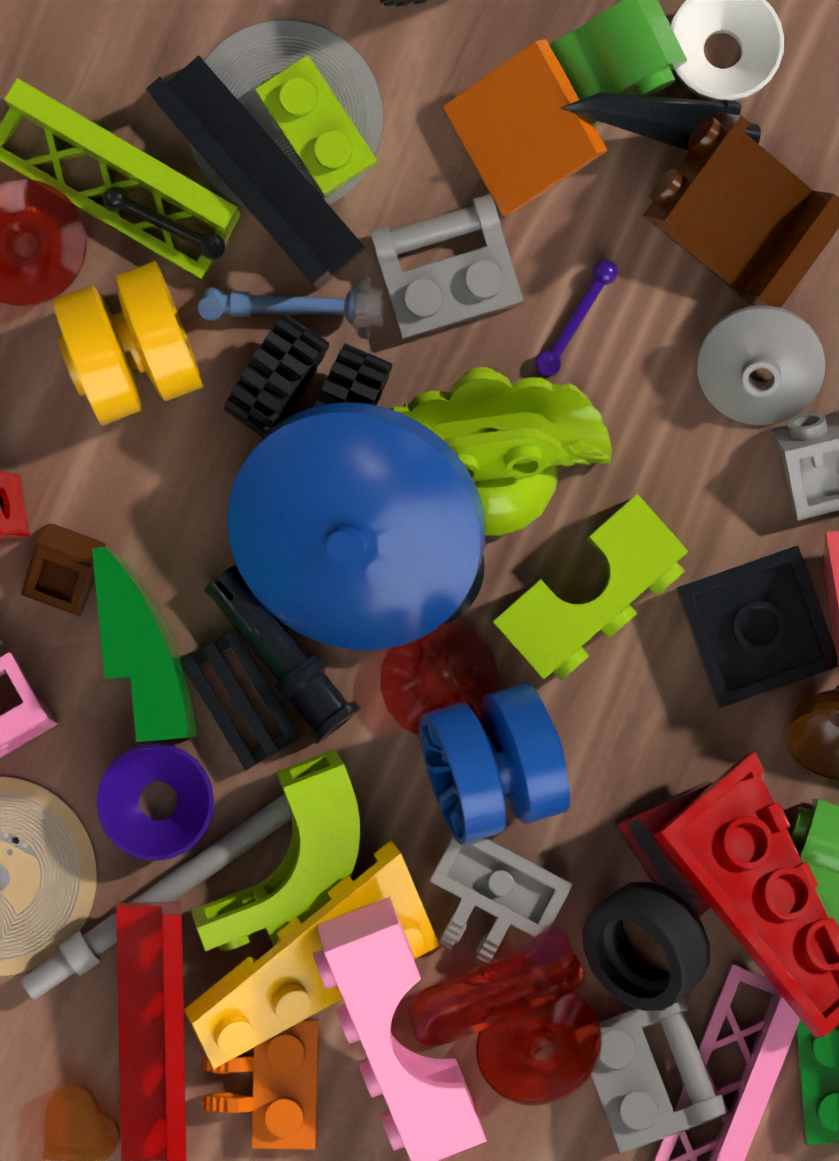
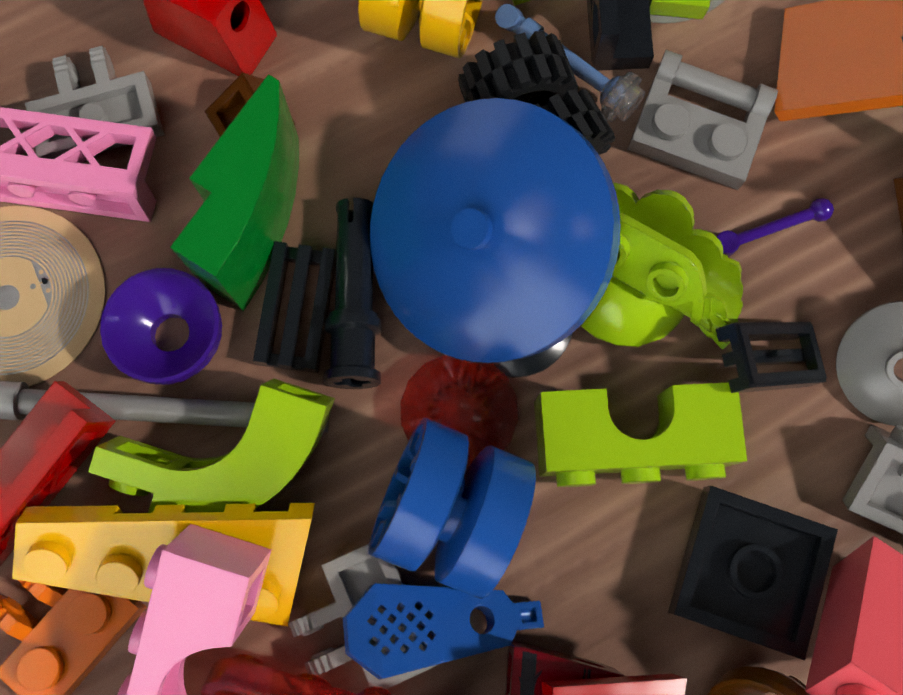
camera: 30 degrees right, 10 degrees down
none -> blue piece [343,583,544,680]
none -> black tile [716,322,827,393]

